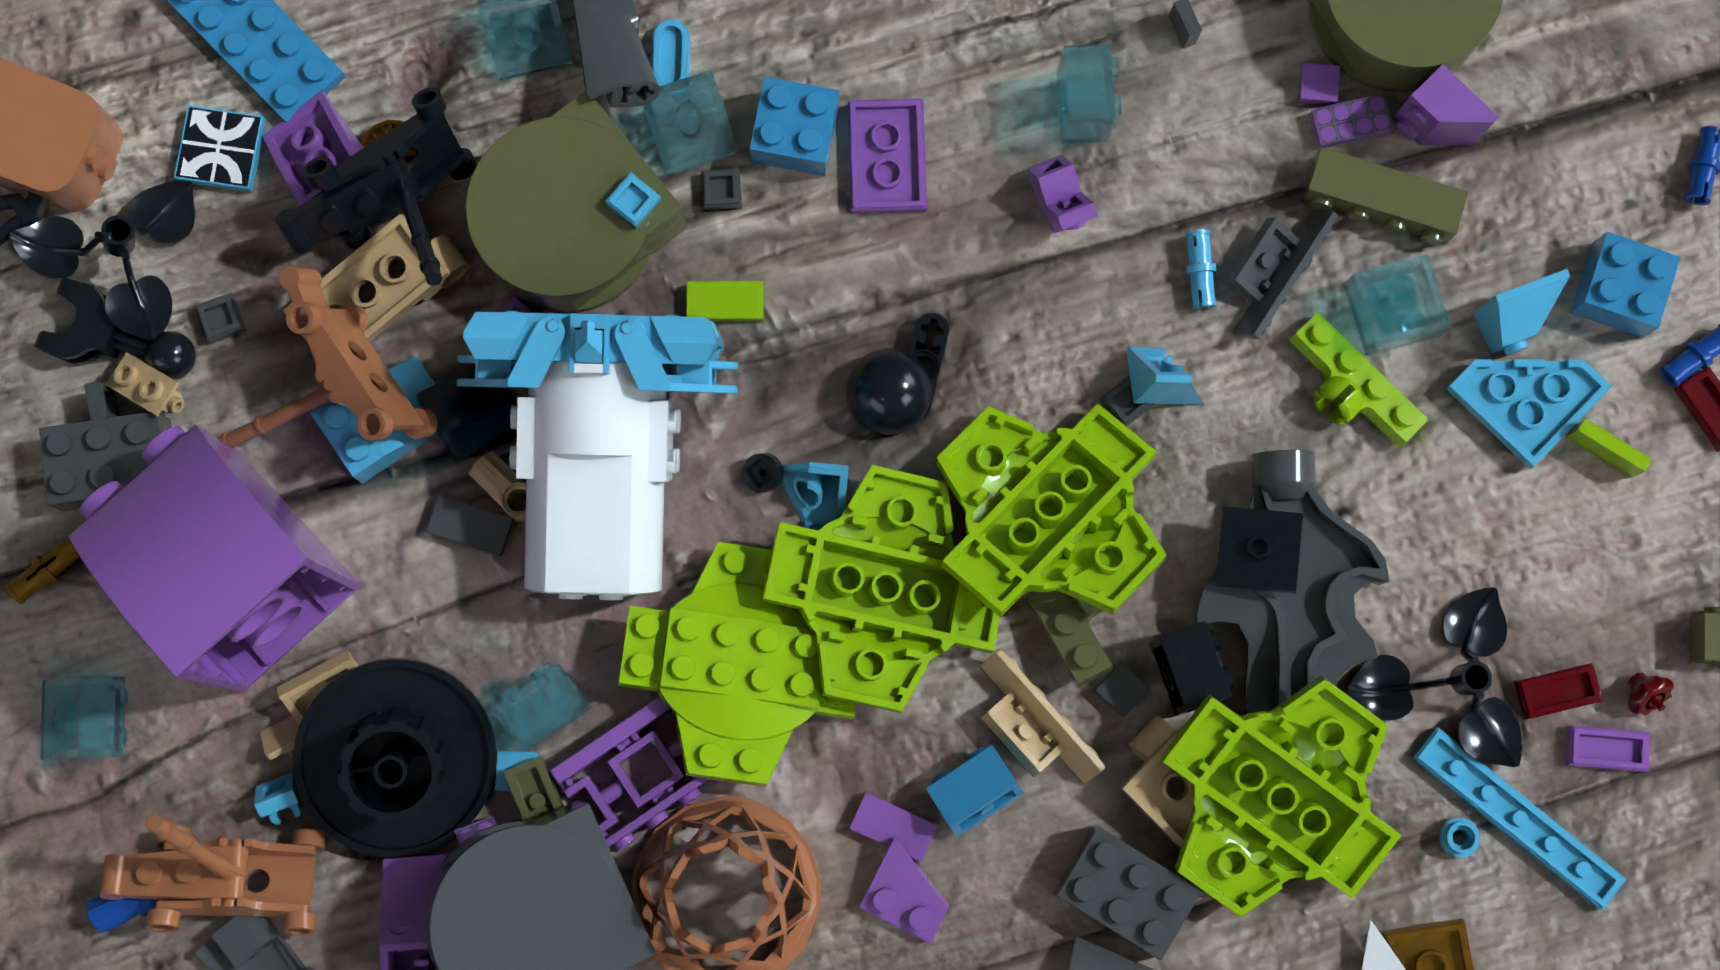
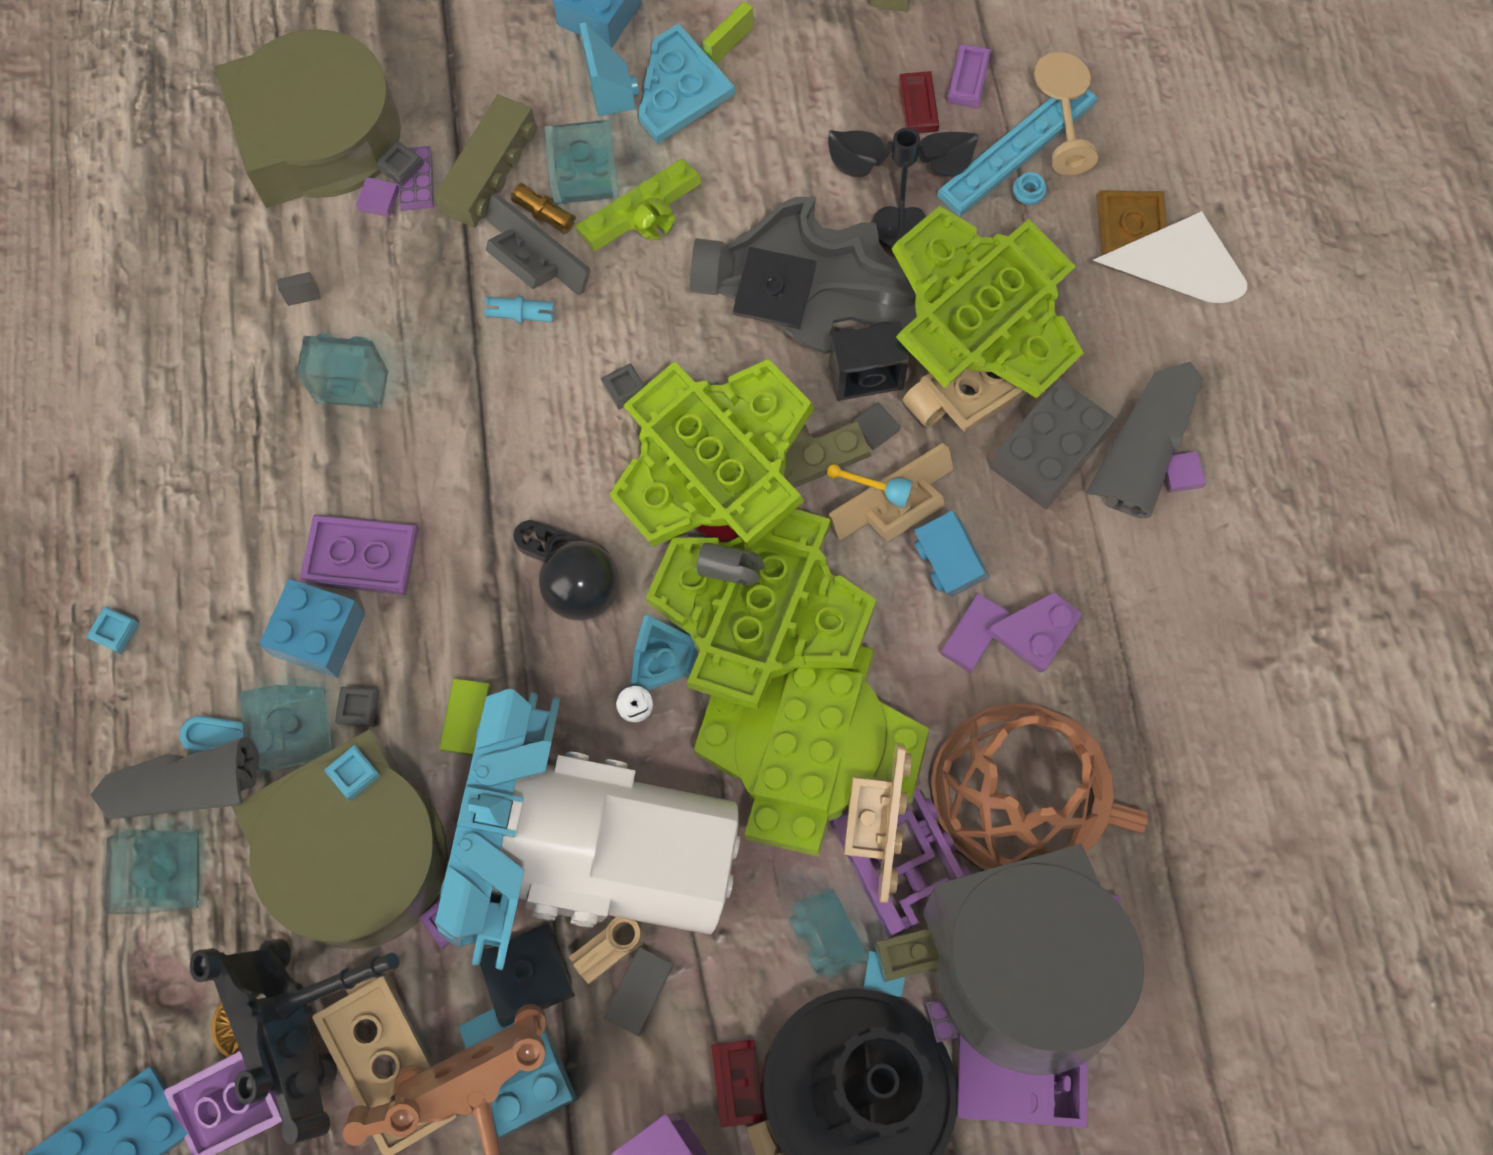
camera: 75 degrees left, 10 degrees down
medium lavender brick [1027,155,1097,233] -> none
medium azure slope [1126,346,1204,405] -> none
medium lavender slope [1393,64,1499,146] -> none
dark red piece [1628,672,1674,716] -> none
none -> dark grey tile [376,141,424,186]
none -> pearl gold pin [511,183,576,234]
none -> dark grey piece [697,542,764,585]
none -> dark red hinge [711,1040,765,1128]
none -> hinge [827,464,913,508]
none -> tan bracket [844,742,912,903]
none -> tan piece [1034,52,1098,176]

